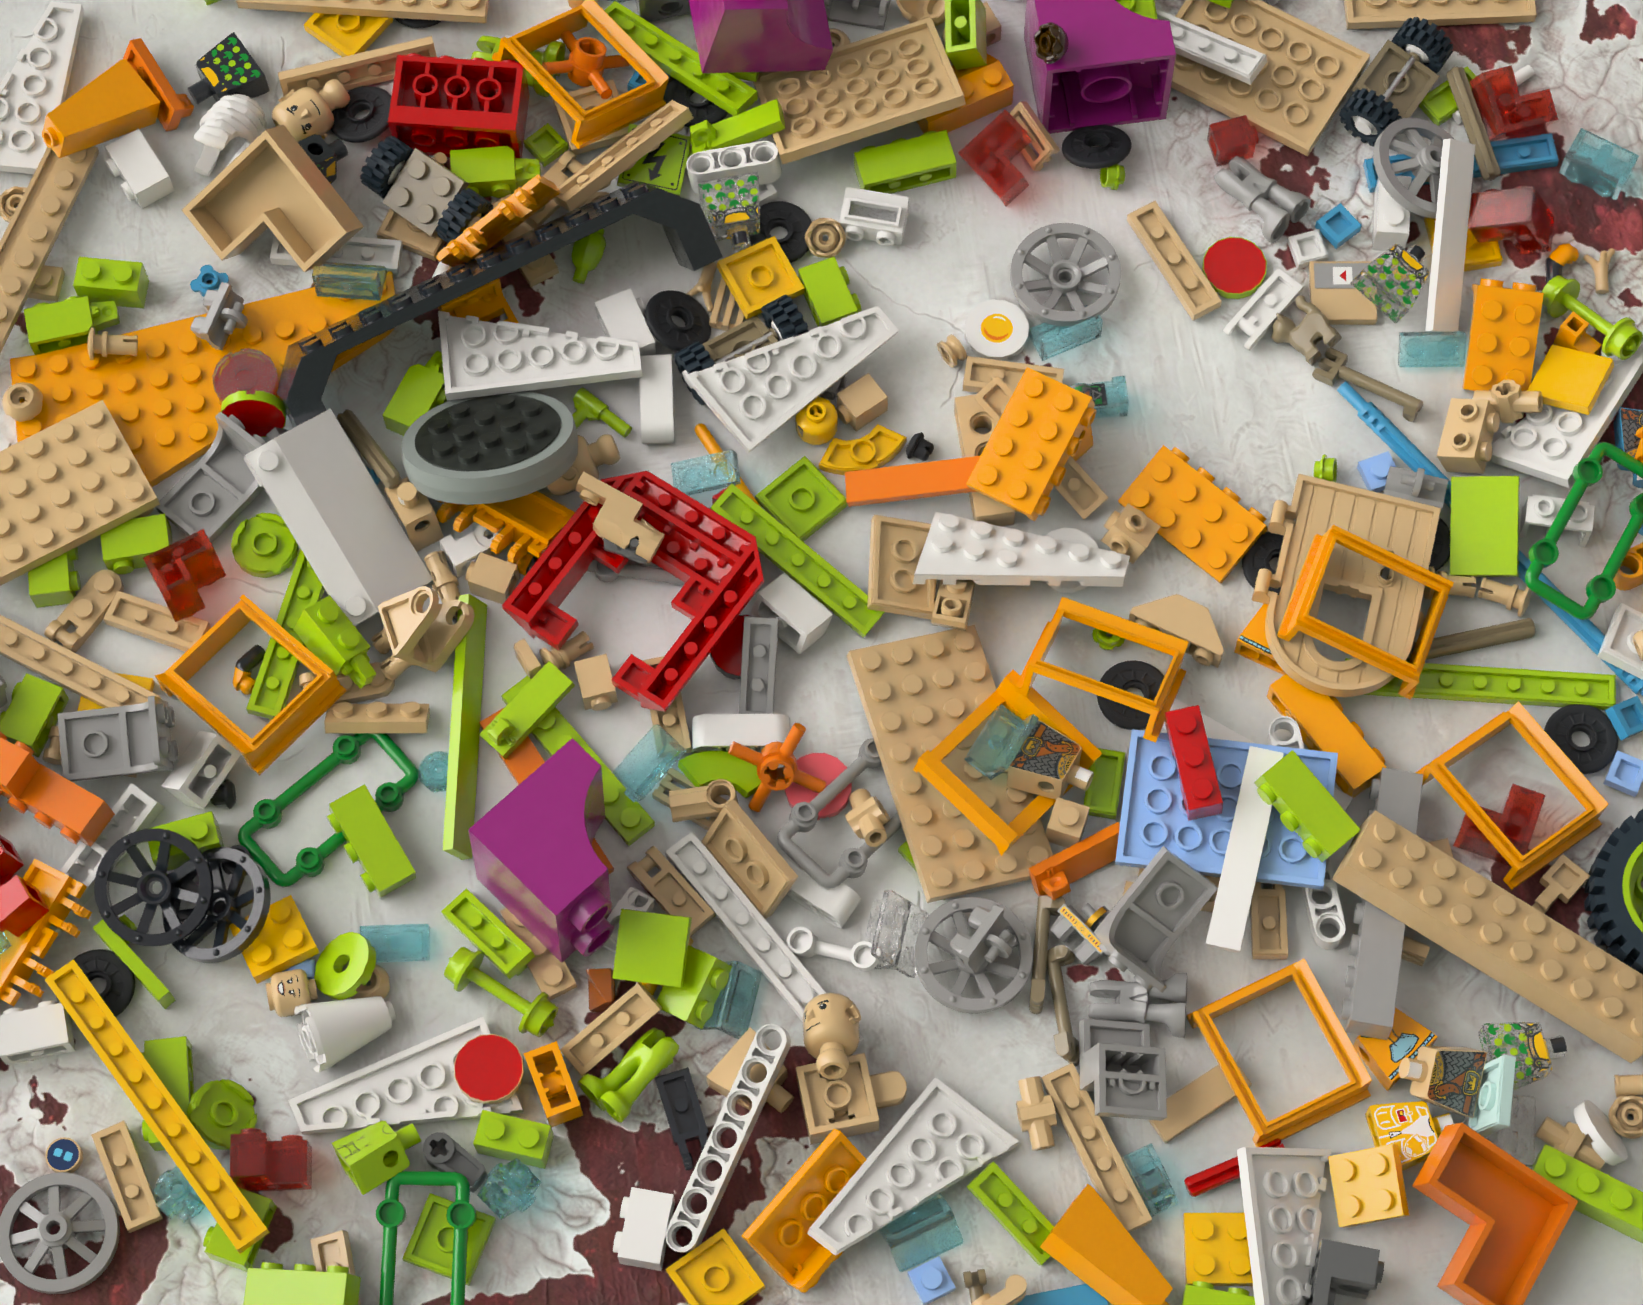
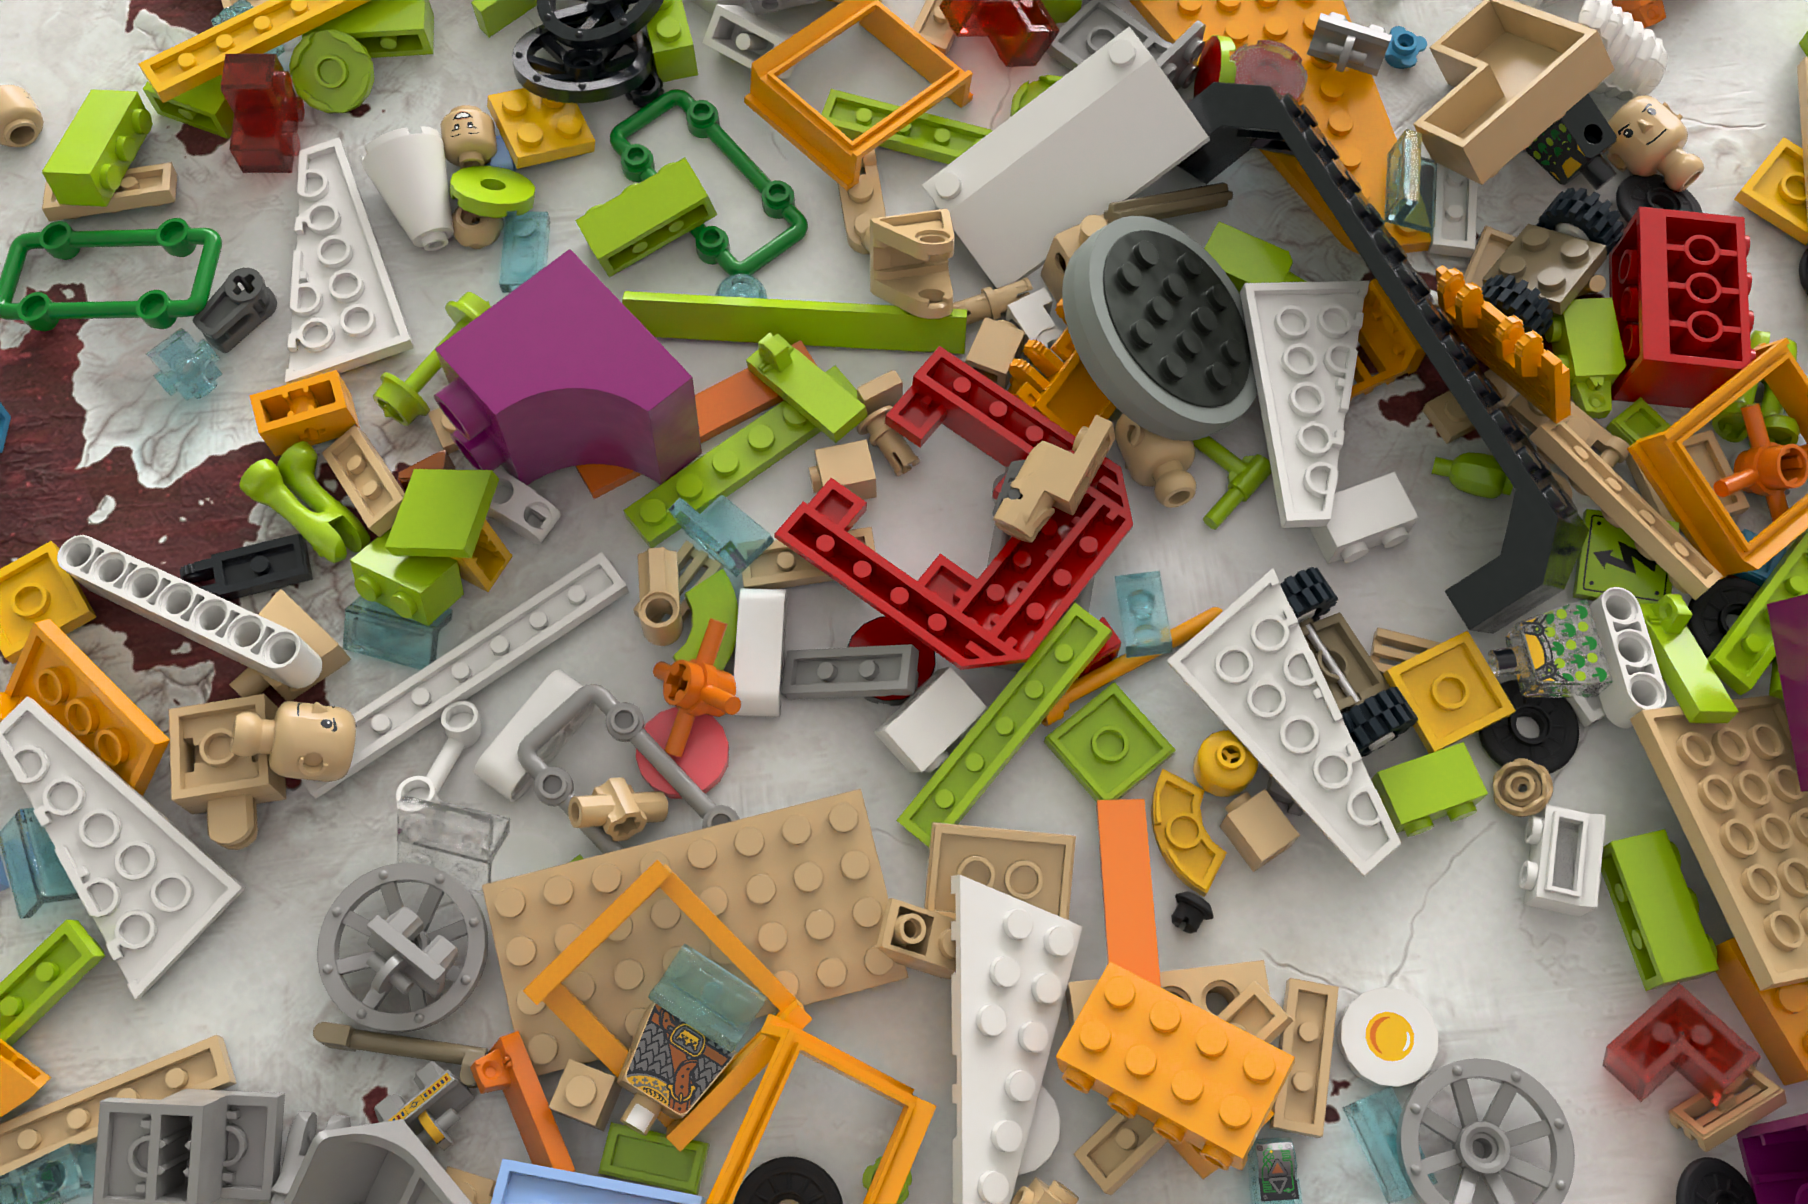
camera: 90 degrees right, 0 degrees up
black torso [187,32,270,104] -> none
black piece [210,779,236,809] -> none
arm [232,645,265,695] -> none
tan plate [278,36,437,96] -> none
lime hinge [293,595,377,689] -> none
tan plate [324,702,430,734] -> none
lime torso [331,1121,421,1195] -> none
lime tile [402,1193,496,1286] -> none
red tile [454,1034,524,1104] -> none
lime brick [473,1110,554,1169] -> none
white brick [613,1187,675,1271] -> none
tan plate [627,846,715,937] -> none
white beam [639,354,675,444] -> none
black wheel [645,290,711,351] -> none
tan bar [687,262,717,312] -> none
tan tile [701,800,798,919] -> none
tan bush [937,334,967,368] -> none
tan axle [1016,1076,1057,1151] -> none
dark tan hinge [1047,945,1079,1066] -> none

